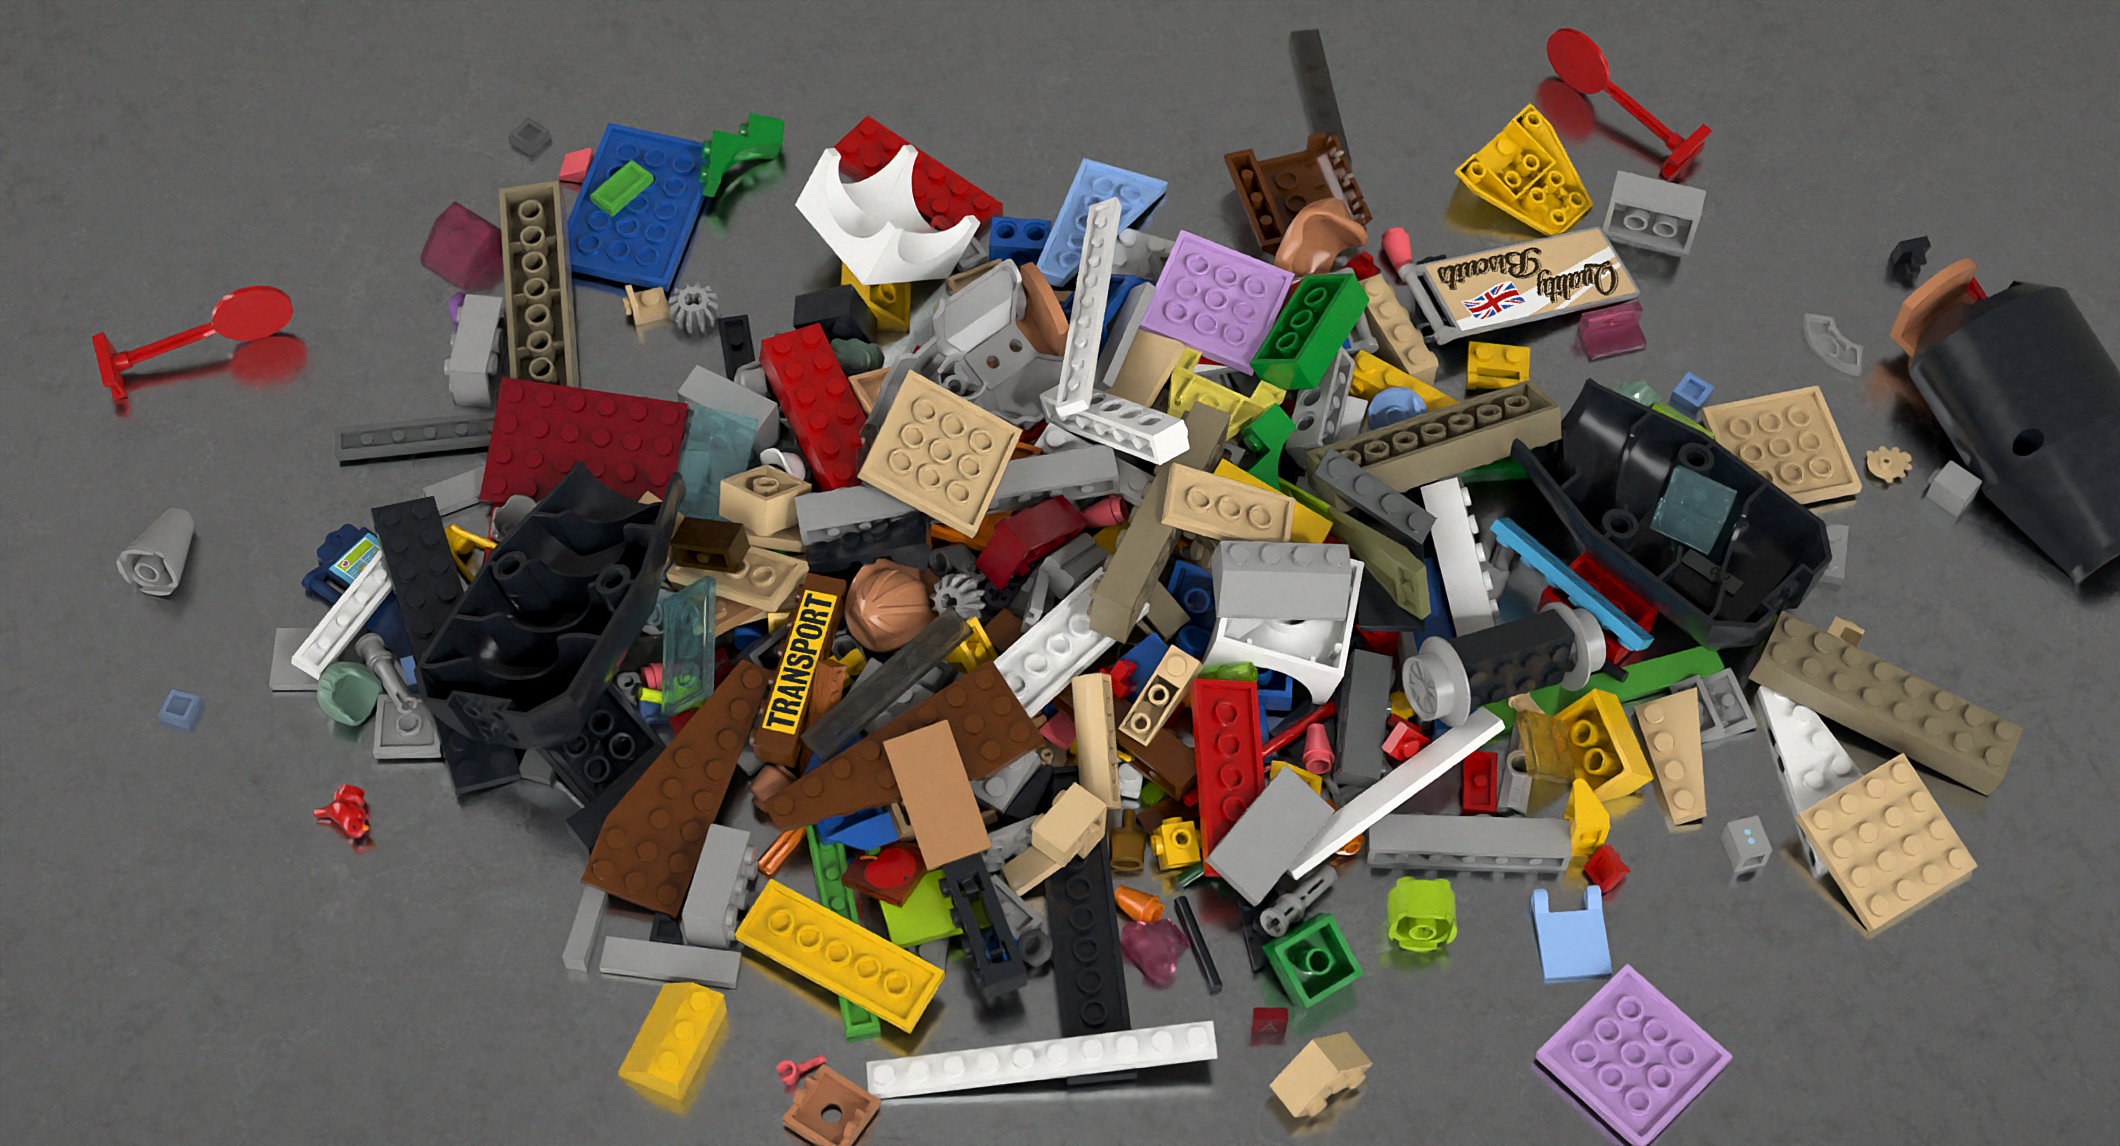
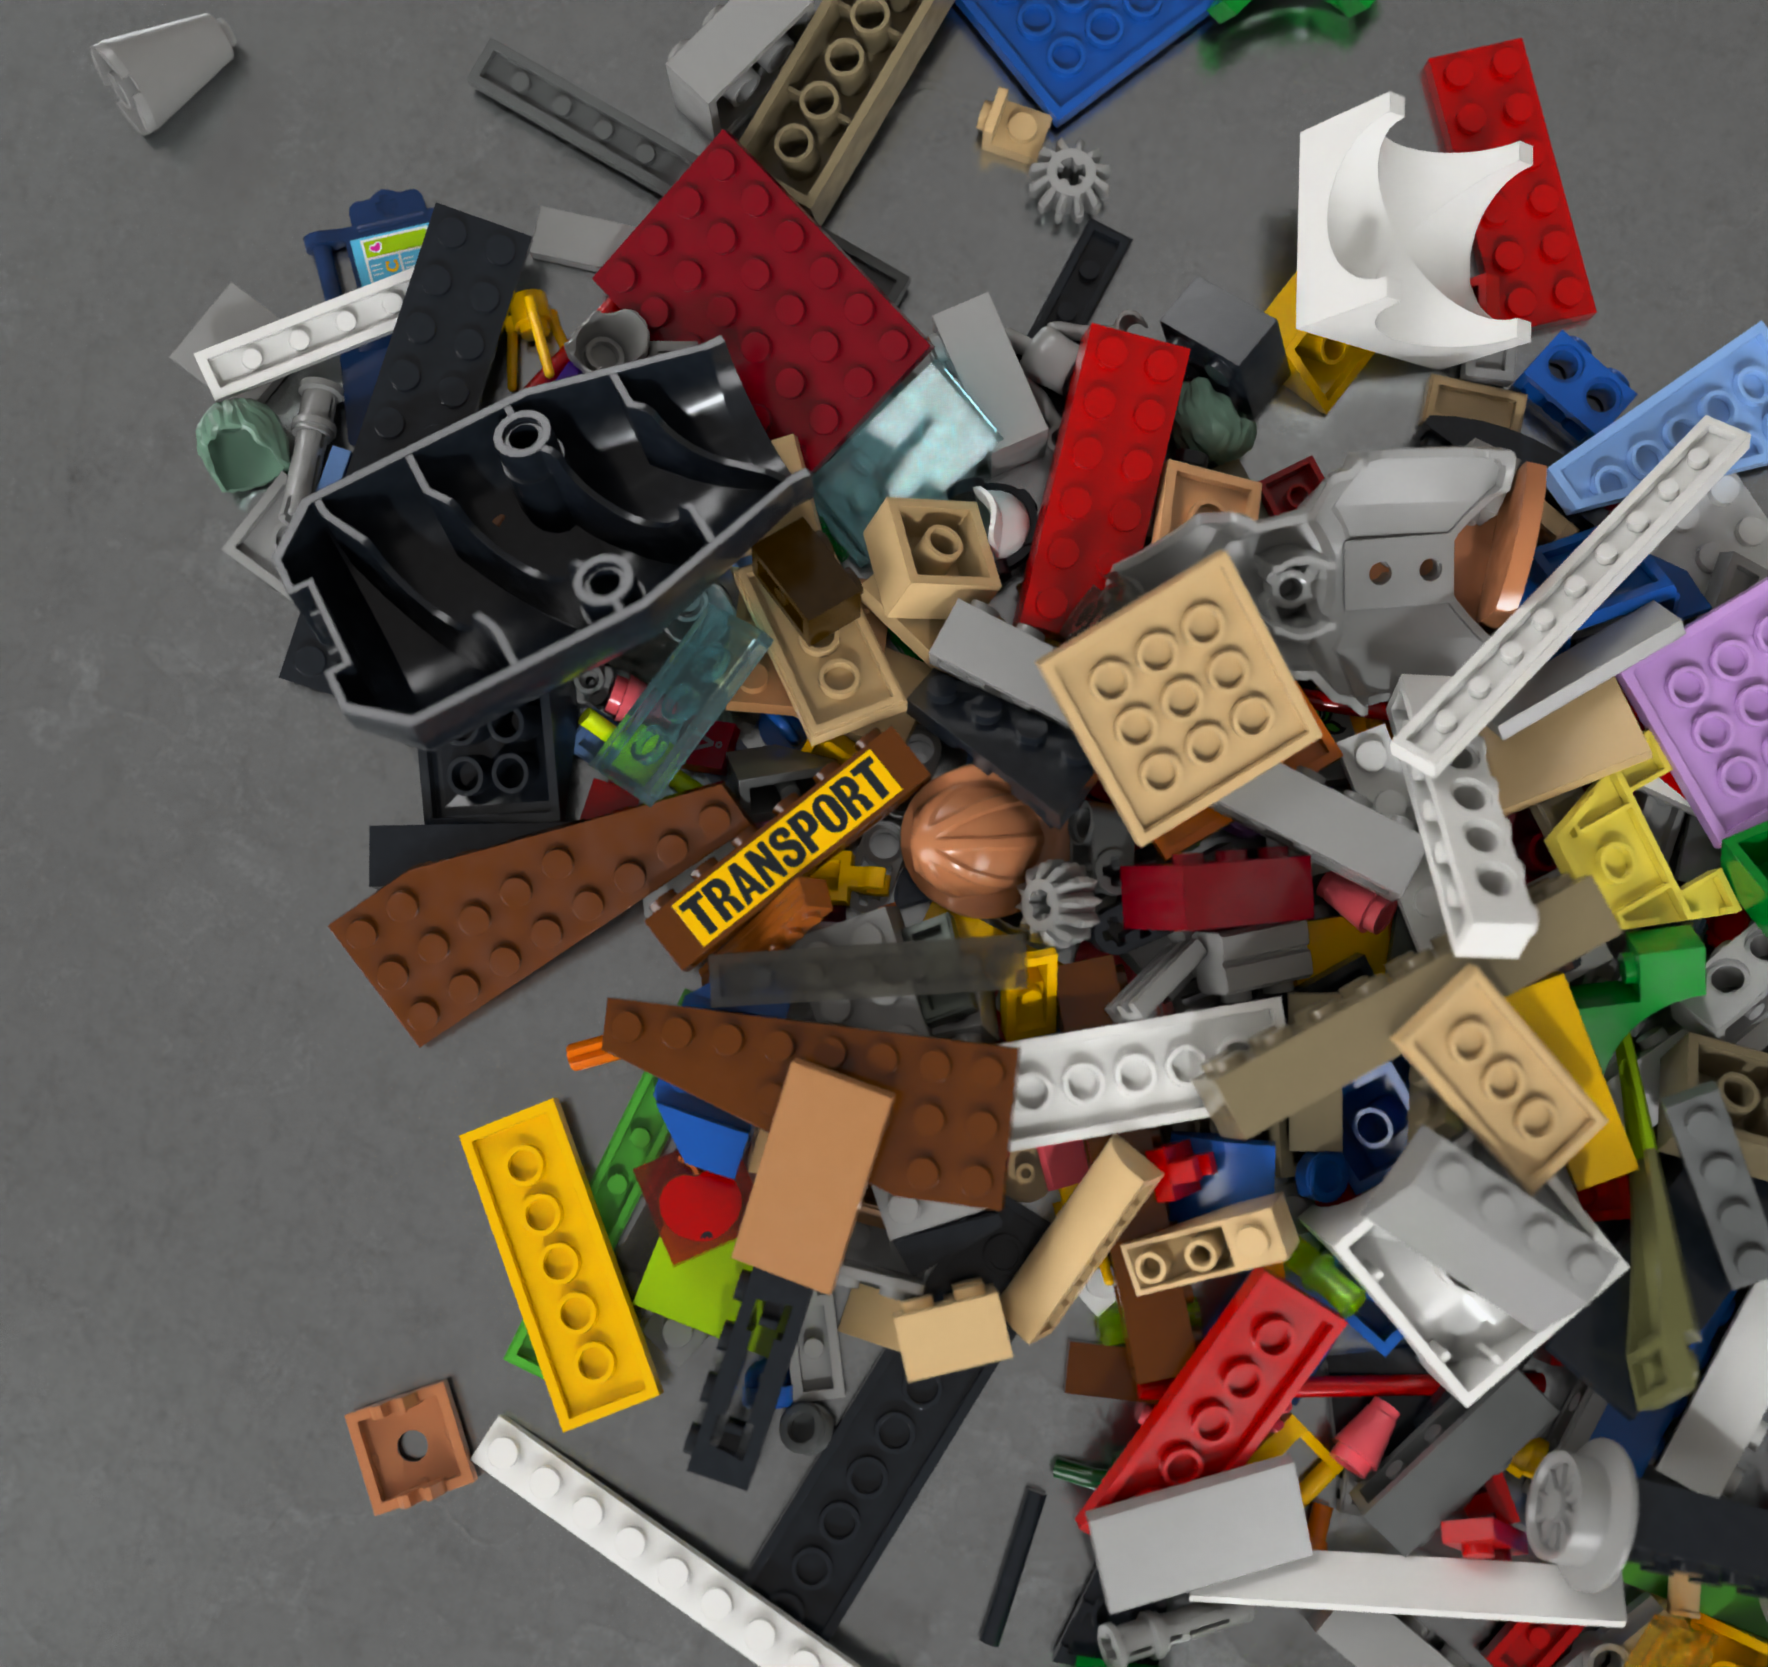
camera: 40 degrees right, 25 degrees up
sand blue tile [157,688,203,729] -> none
red animal [313,784,369,838] -> none
light grey piece [563,886,608,972] -> none
light grey tile [599,936,742,989] -> none
yellow slope [618,982,727,1101] -> none
black tile [649,911,684,945] -> none
light grey brick [682,824,758,951] -> none
nougat head [749,764,798,814] -> none
coral hand [777,1054,826,1086] -> none
pearl gold piece [1109,808,1146,870] -> none
orange cone [1114,885,1164,927] -> none
clear pink bracket [1121,919,1190,980] -> none
yellow brick [1151,817,1202,870] -> none

